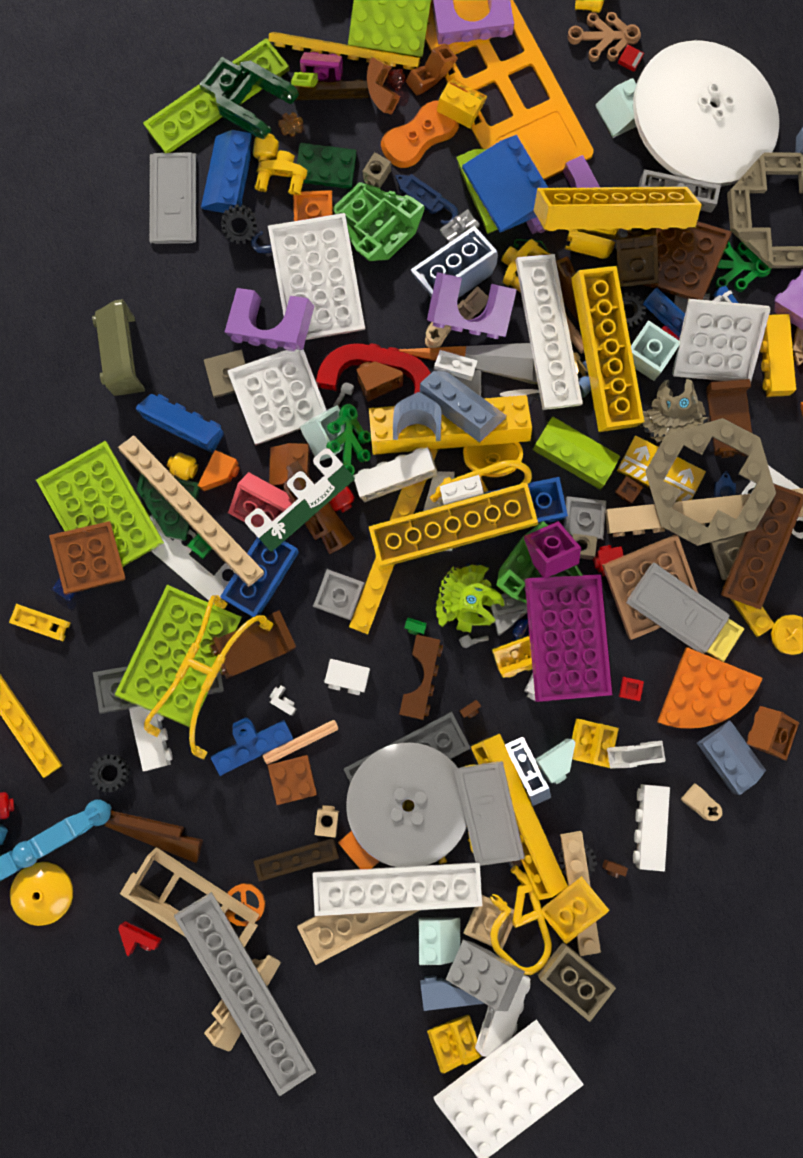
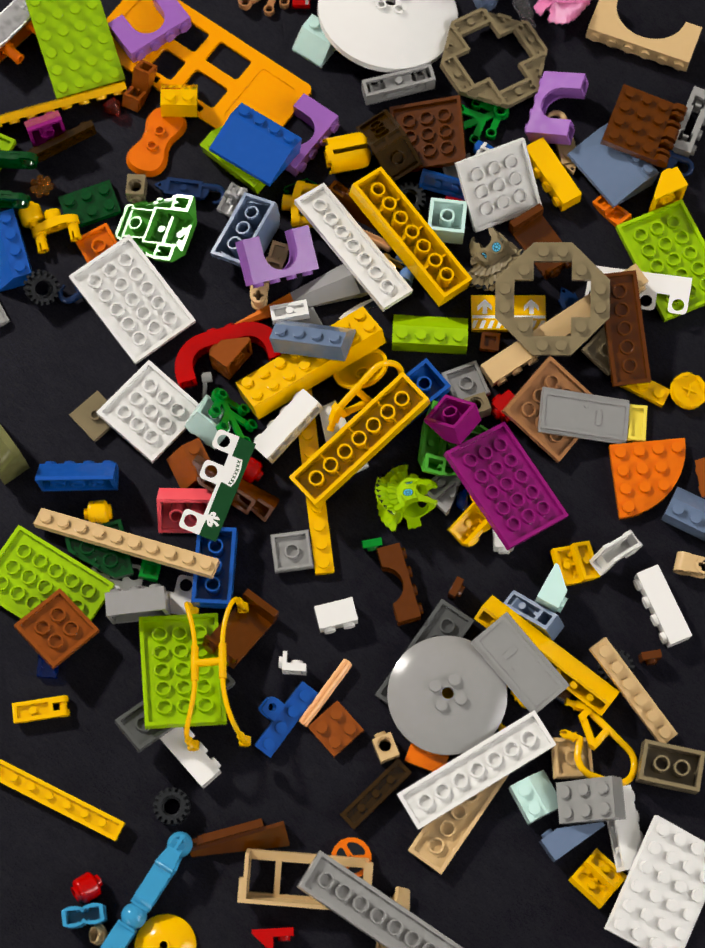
camera: 25 degrees left, 10 degrees down
orange slope [198,450,240,491] -> none
medium lavender arch [225,288,315,351] -> none
lime slope [291,72,318,87] -> none
dark orange brick [367,57,401,114] -> none
sand blue animal [393,392,442,441] -> none
white plate [440,475,484,505] -> none
light grey hand [459,634,489,648] -> none
yellow brick [534,187,701,231] -> none
yellow tile [541,876,609,944] -> none
red plate [619,677,644,701] -> none
none -> light grey piece [105,584,171,624]

